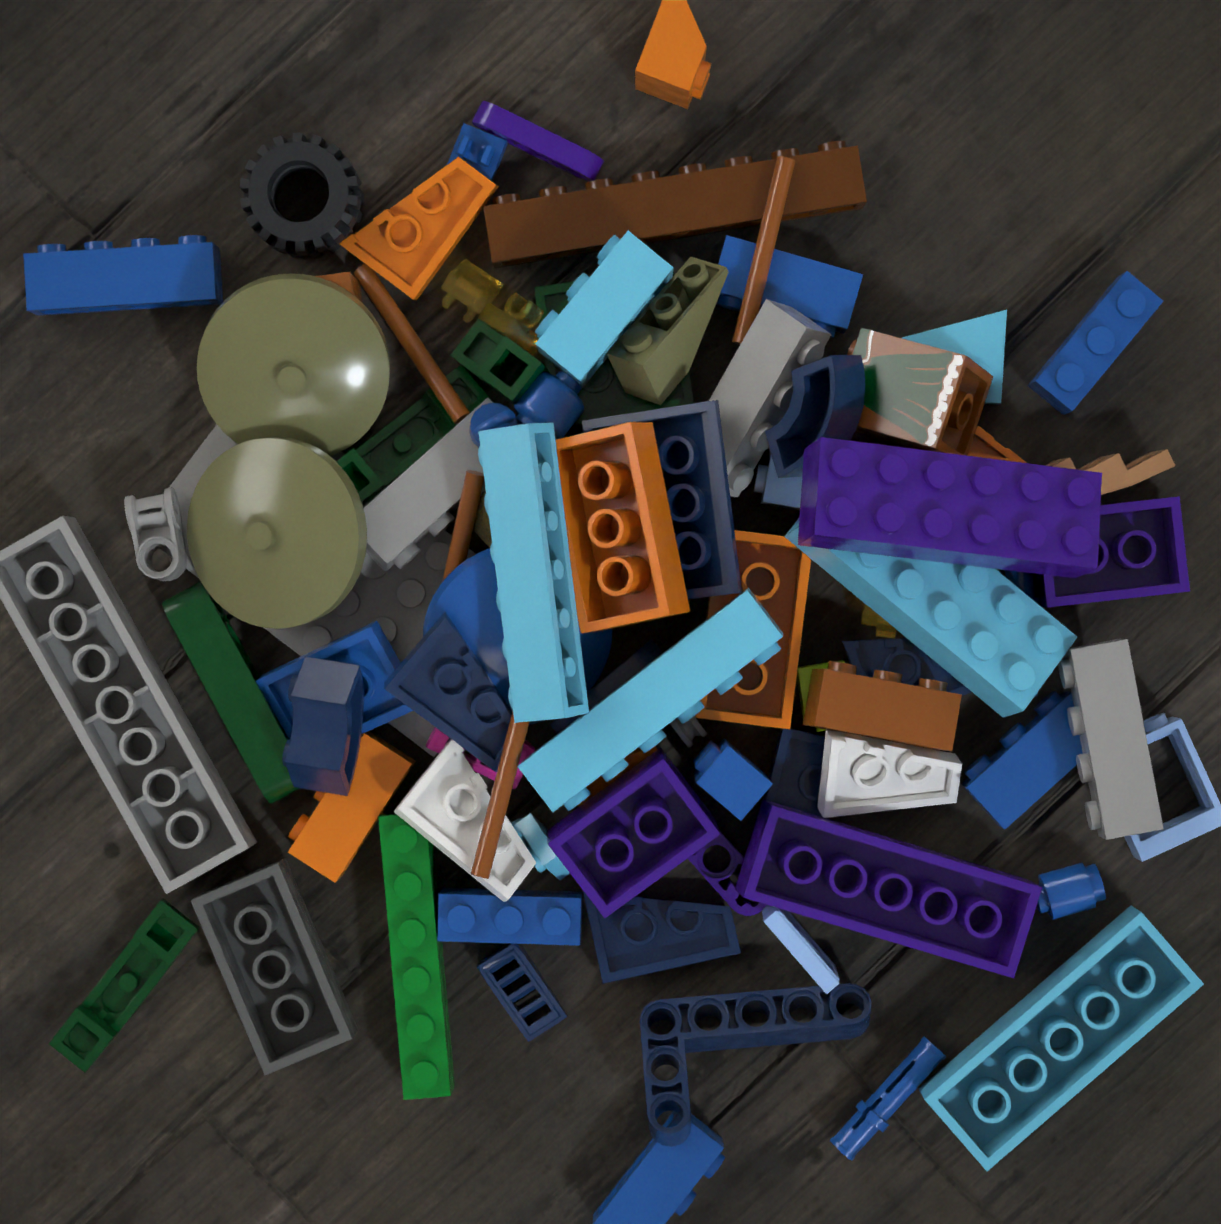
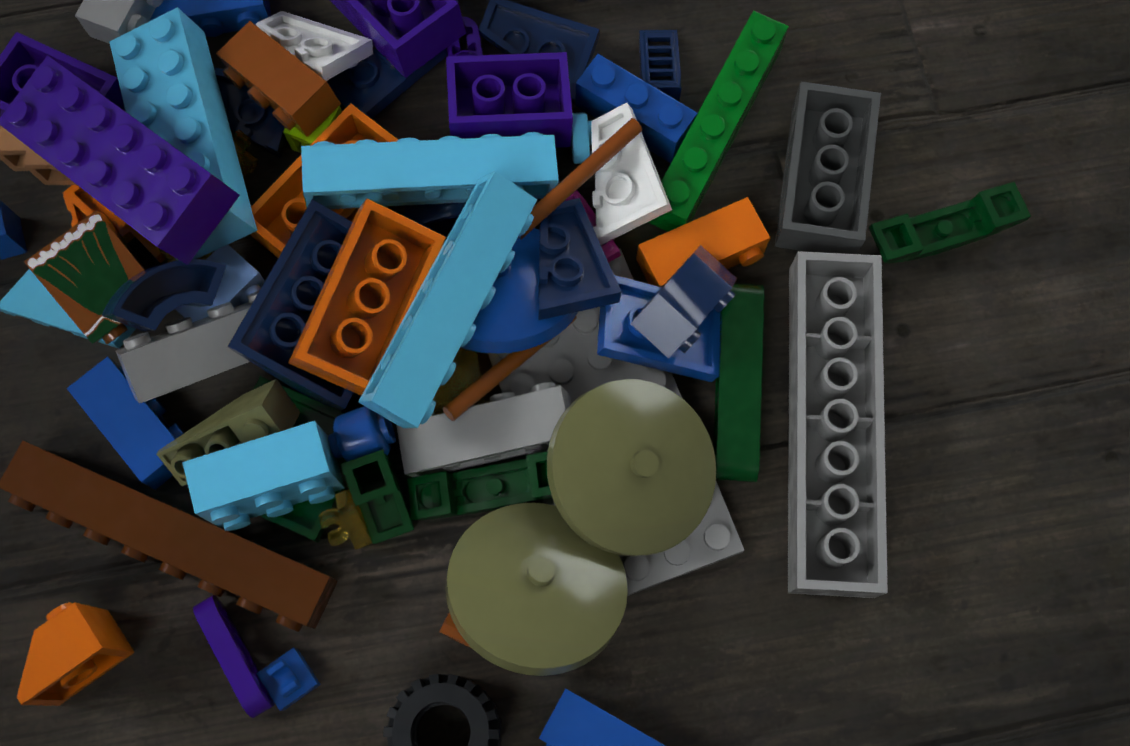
camera: 145 degrees left, 15 degrees down
light grey piece [124,487,187,581] -> none
orange wing [339,157,499,301] -> none
dark orange bar [354,264,470,424] -> none
clear yellow tile [441,259,504,323] -> none
blue tile [469,403,517,448] -> none
blue brick [693,738,773,821] -> none
dark orange bar [732,156,796,345] -> none

